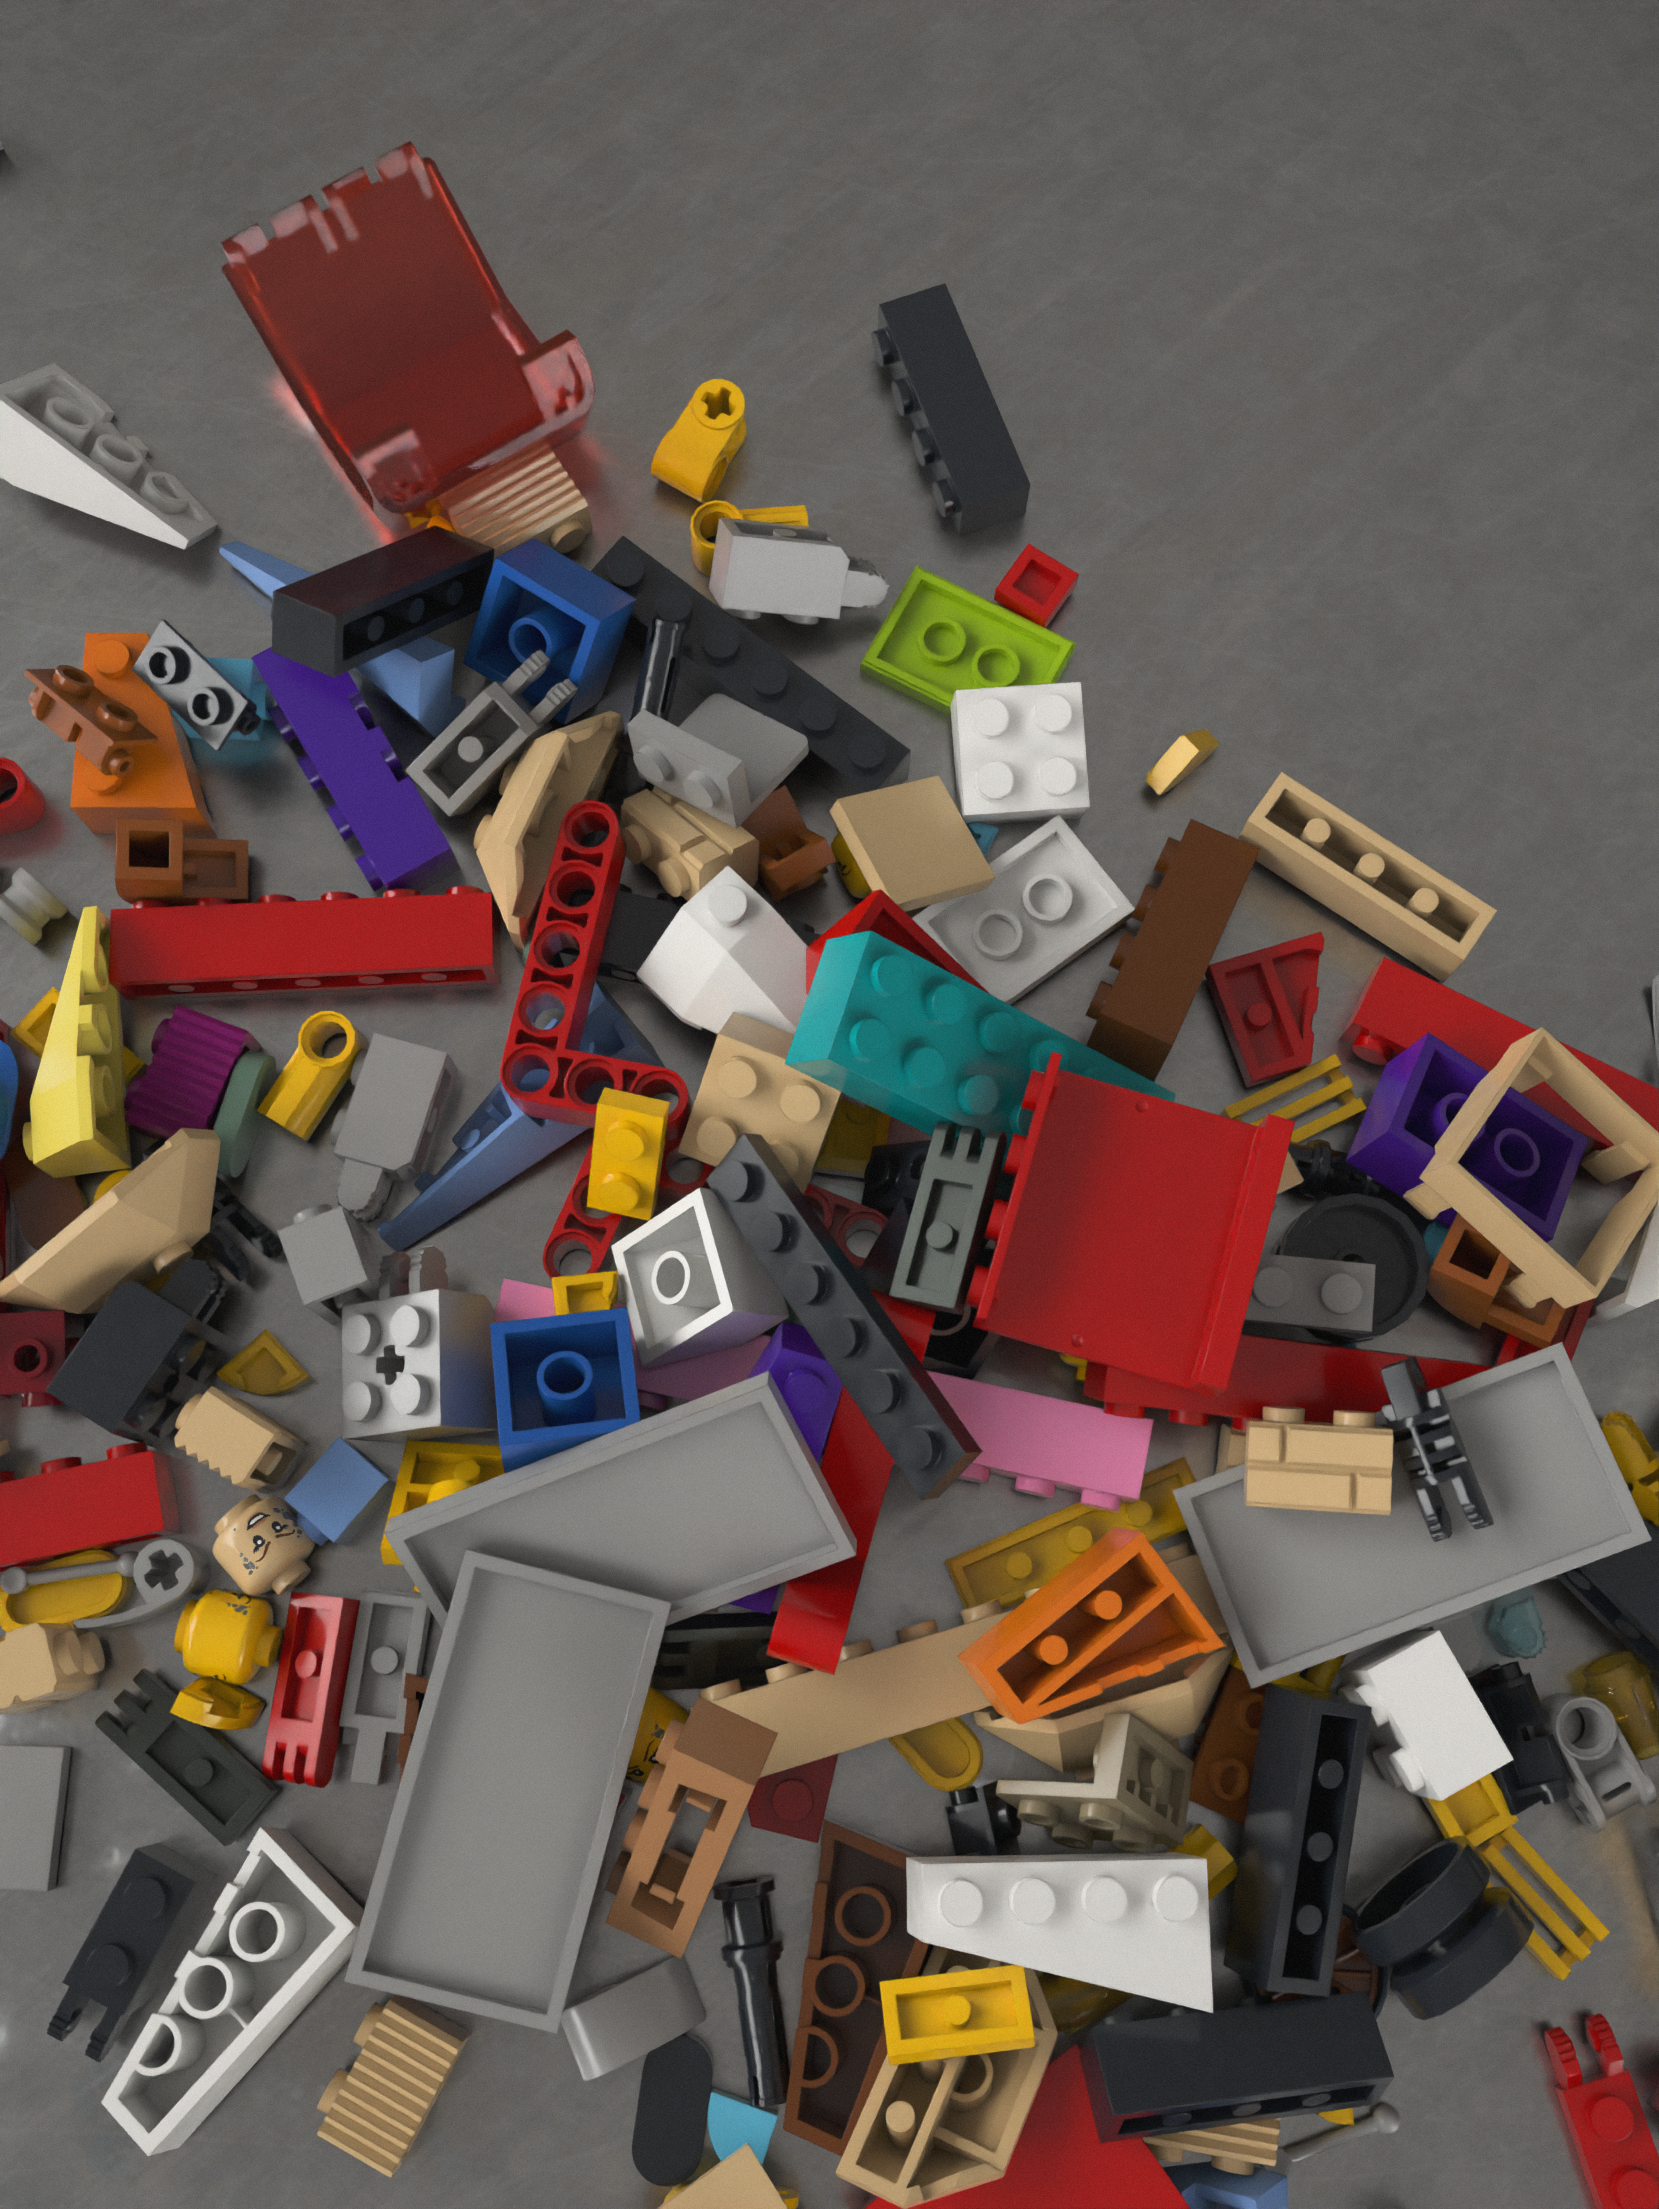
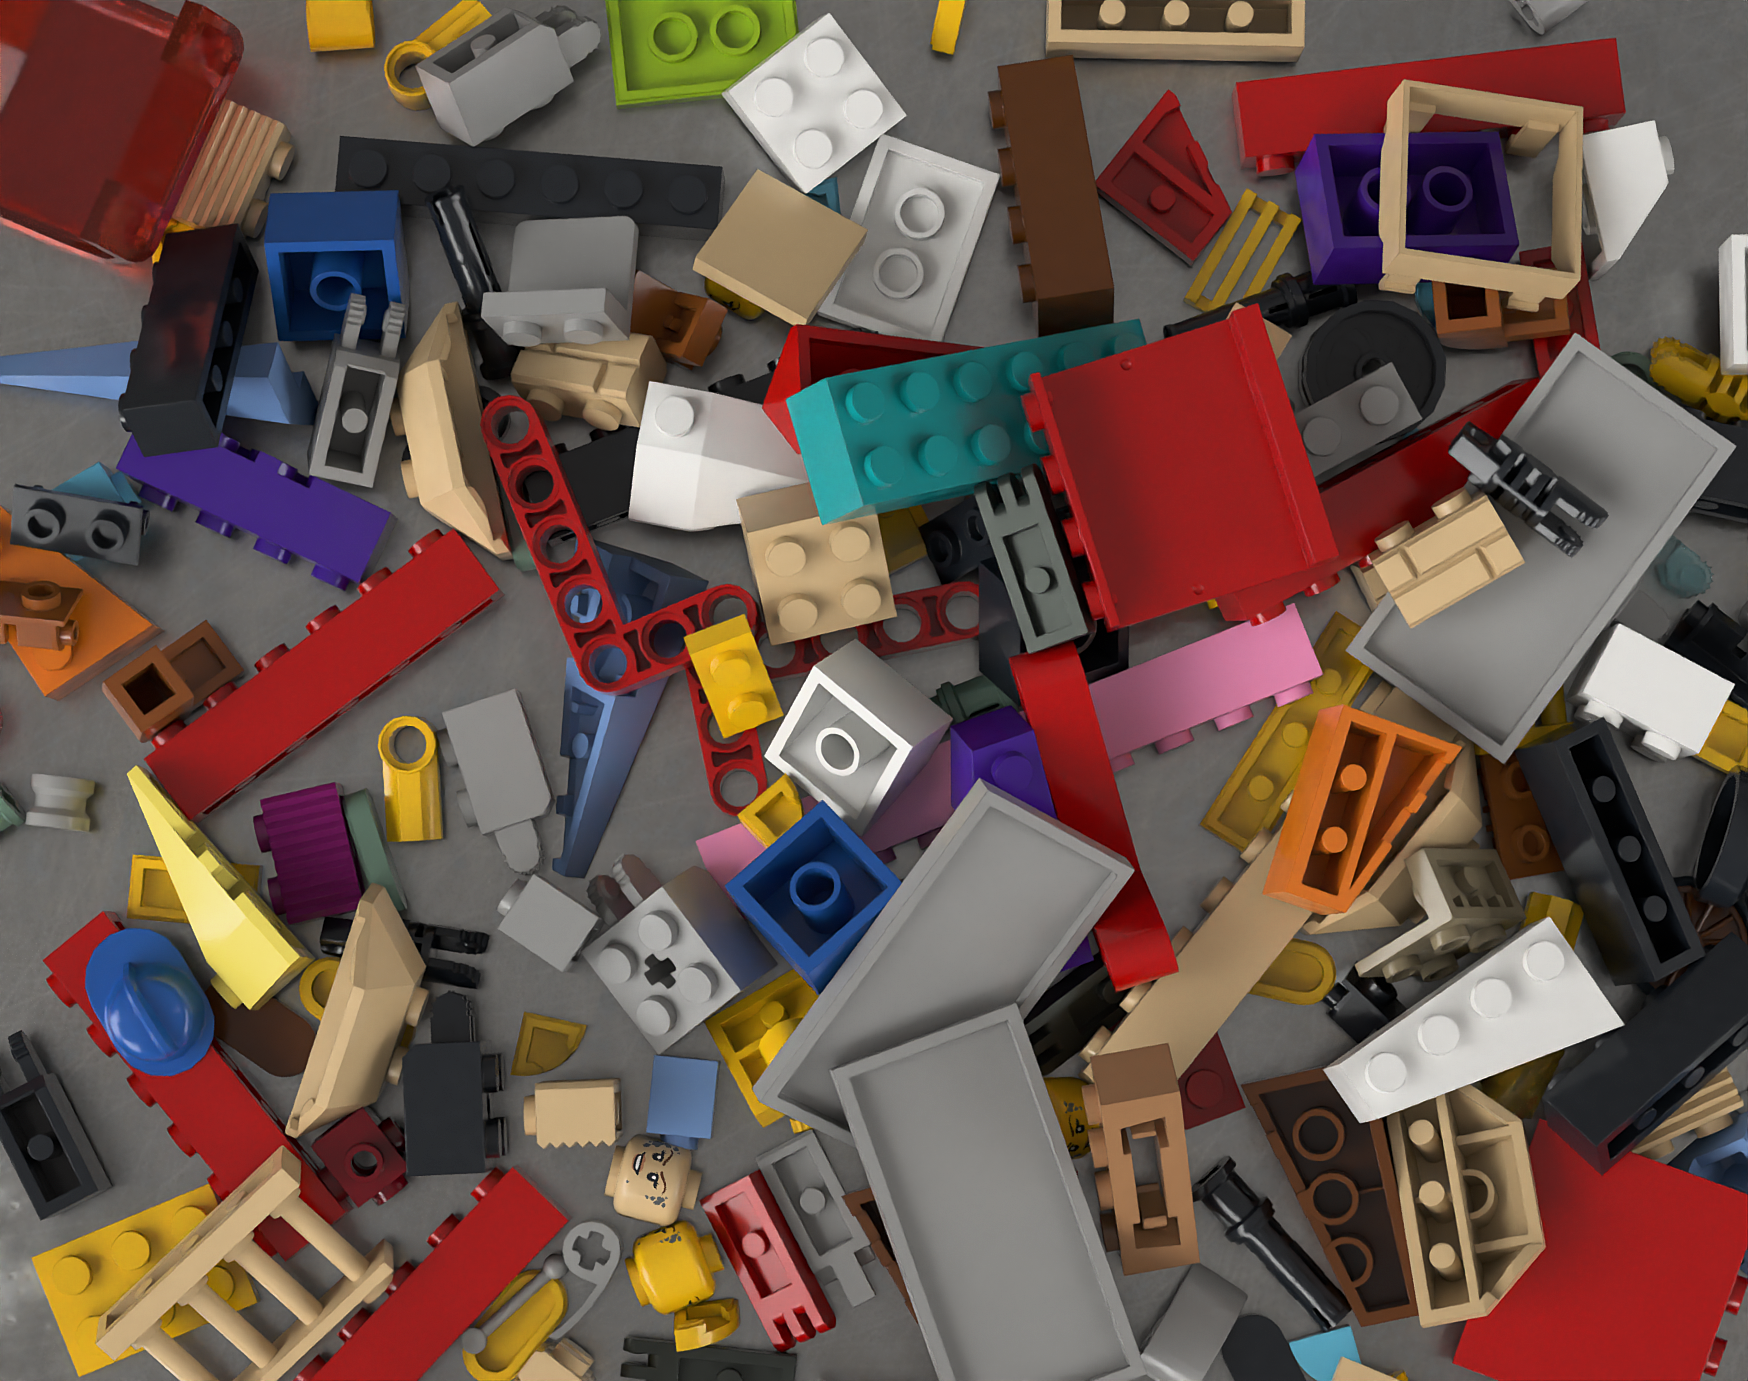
camera: 30 degrees left, 10 degrees up
black plate [706,1133,983,1500] -> none
yellow plate [880,1965,1035,2065] -> none

